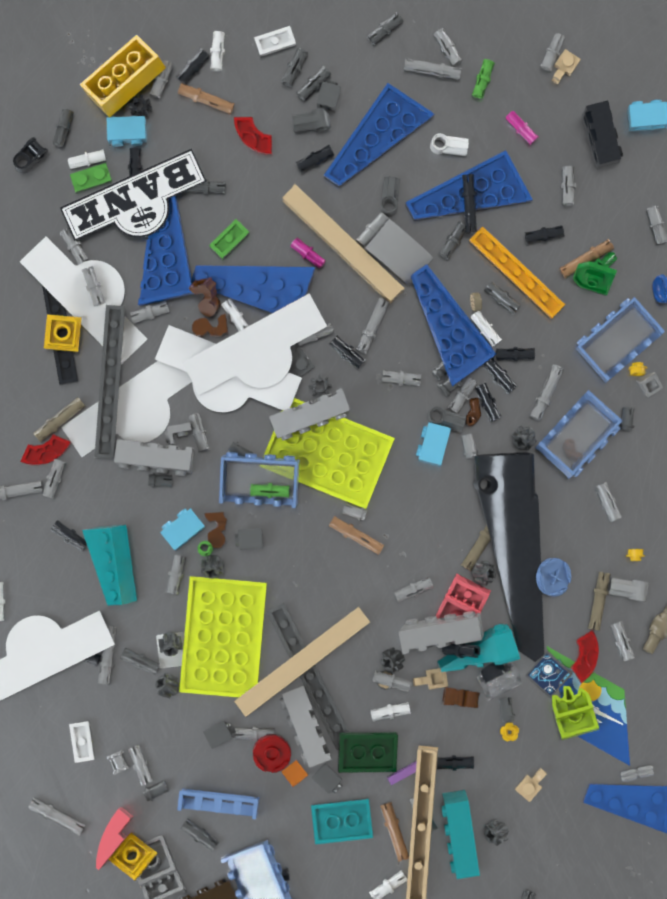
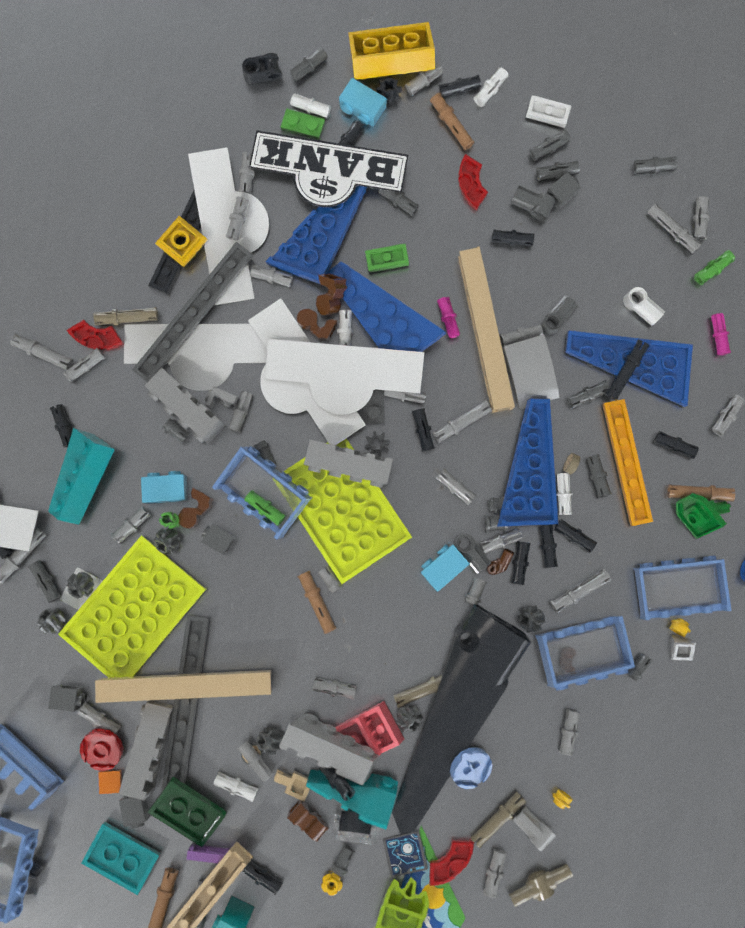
camera: 40 degrees right, 0 degrees up
blue wing [324,83,435,187] -> none

